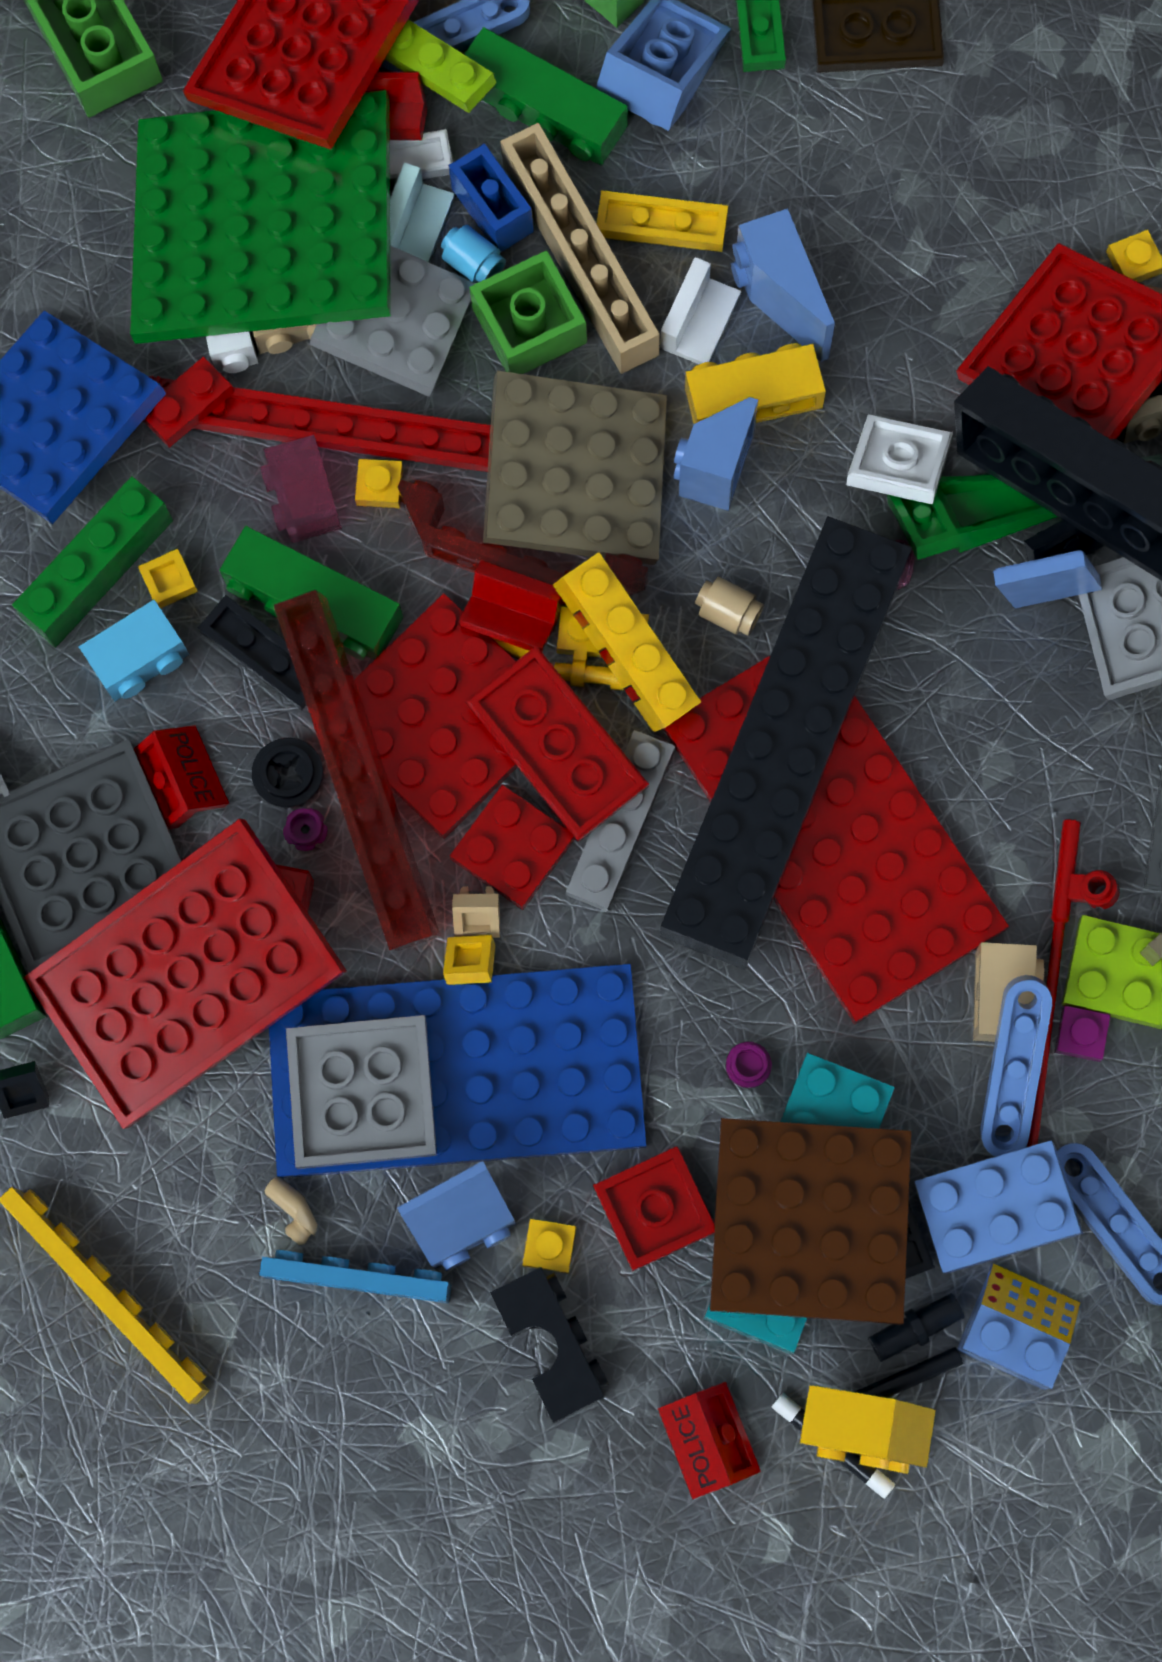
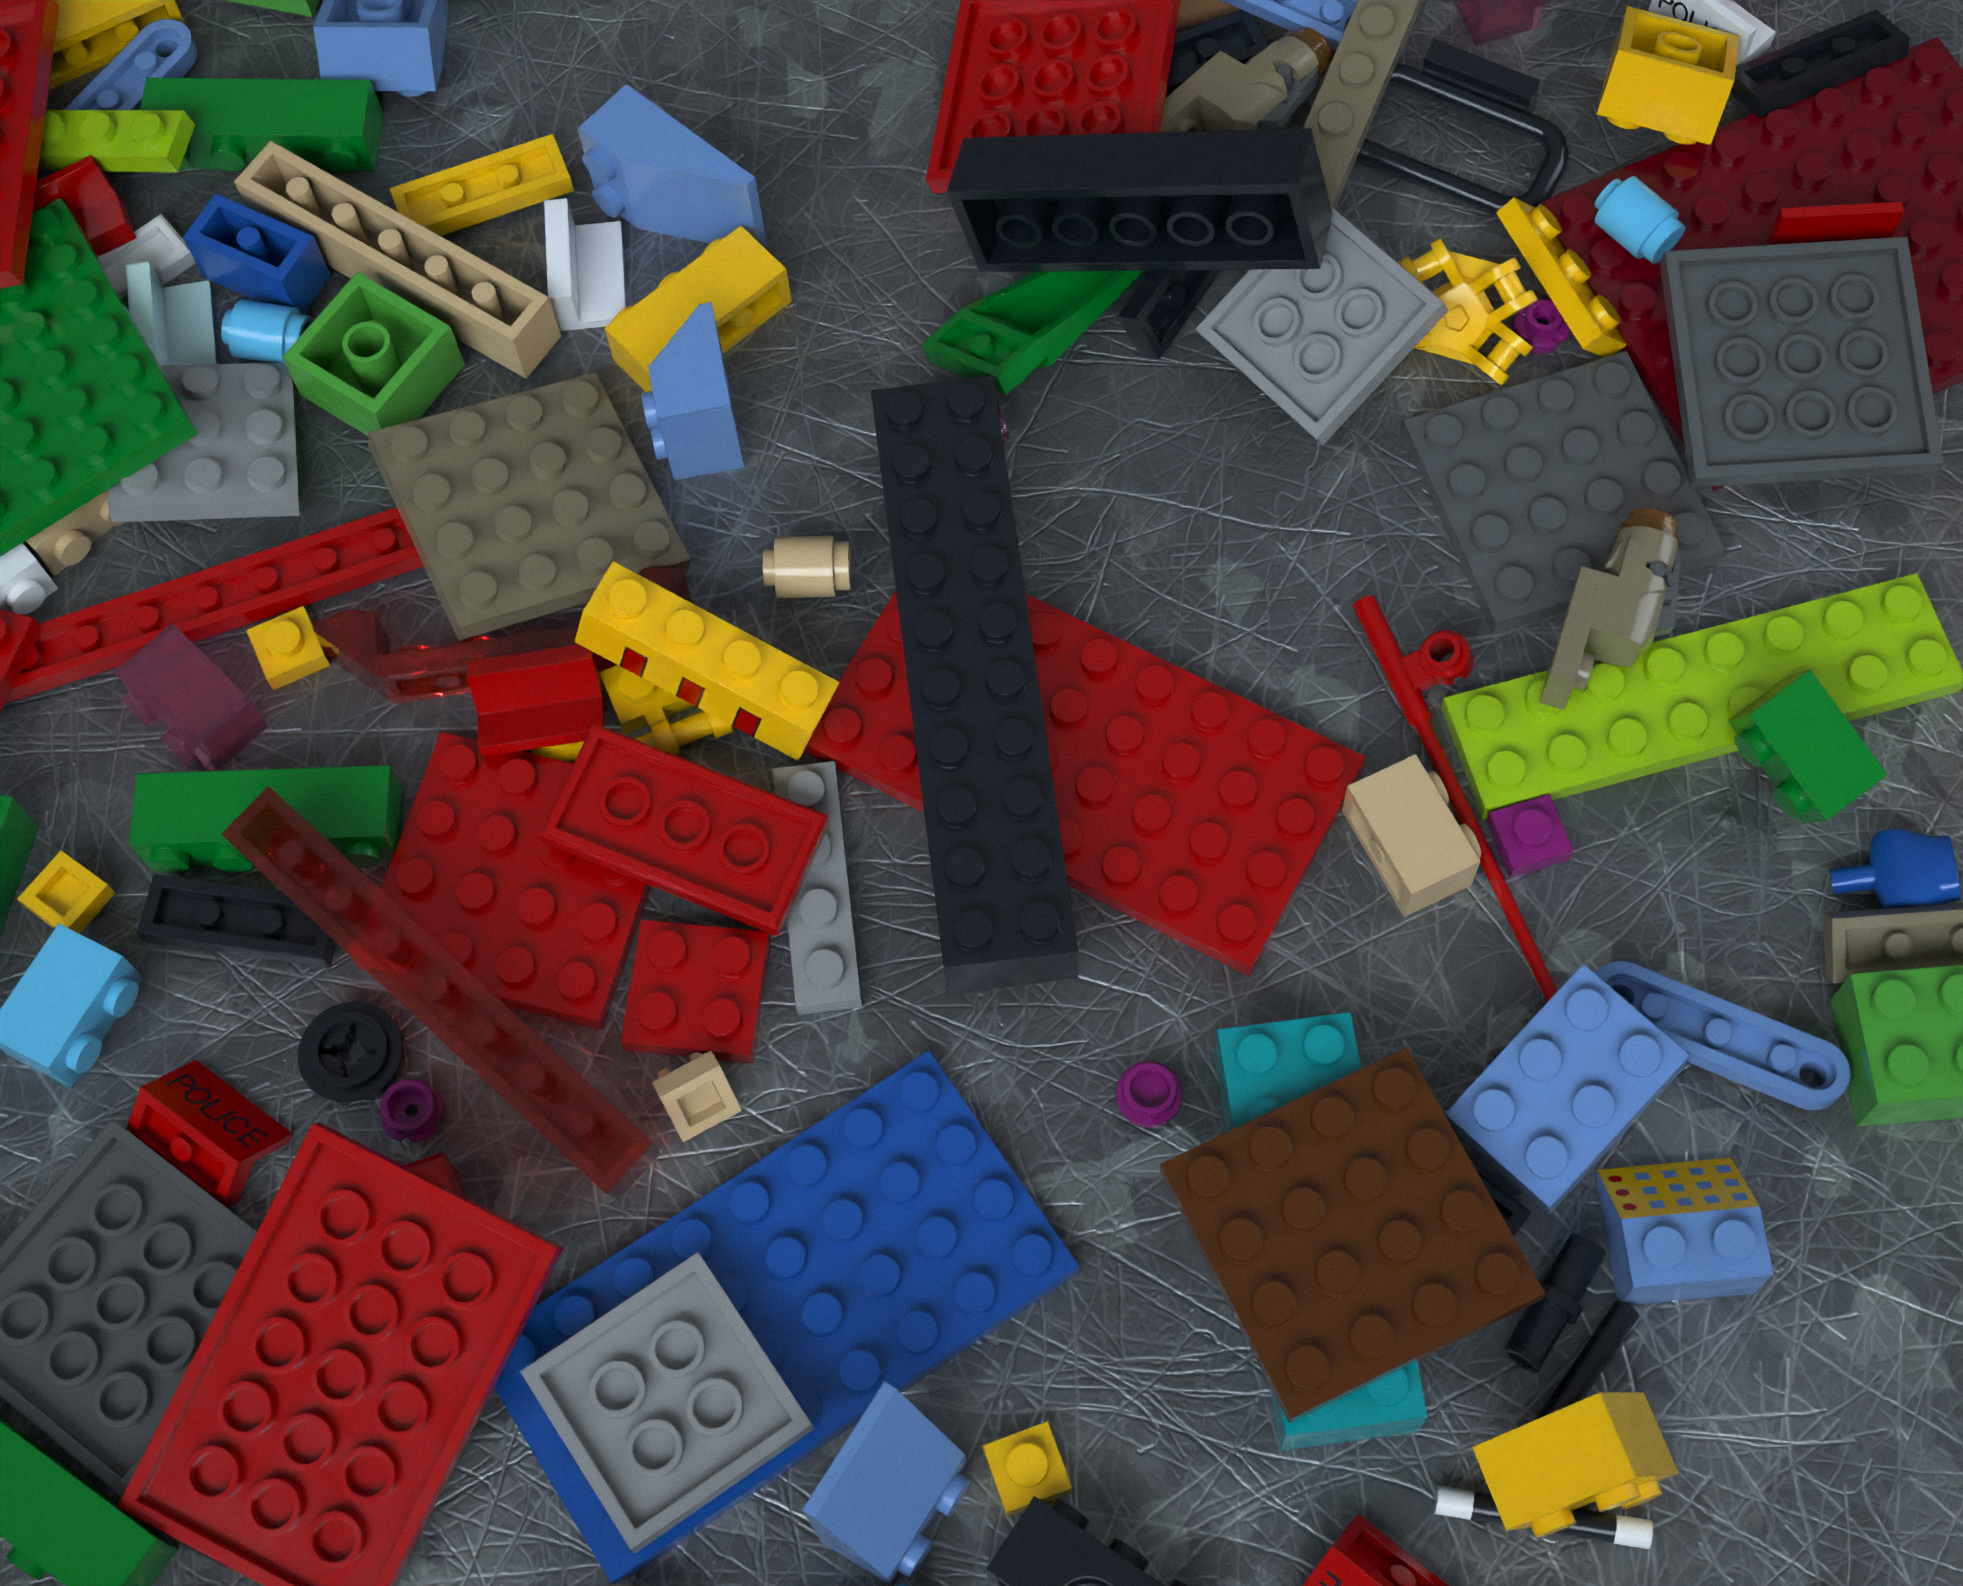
camera: 30 degrees left, 10 degrees down
yellow plate [443,935,496,985] -> none
red plate [593,1146,715,1272] -> none
white tile [846,414,953,505] -> none
medium blue plate [980,975,1052,1157] -> none
medium blue tile [993,550,1102,608] -> none

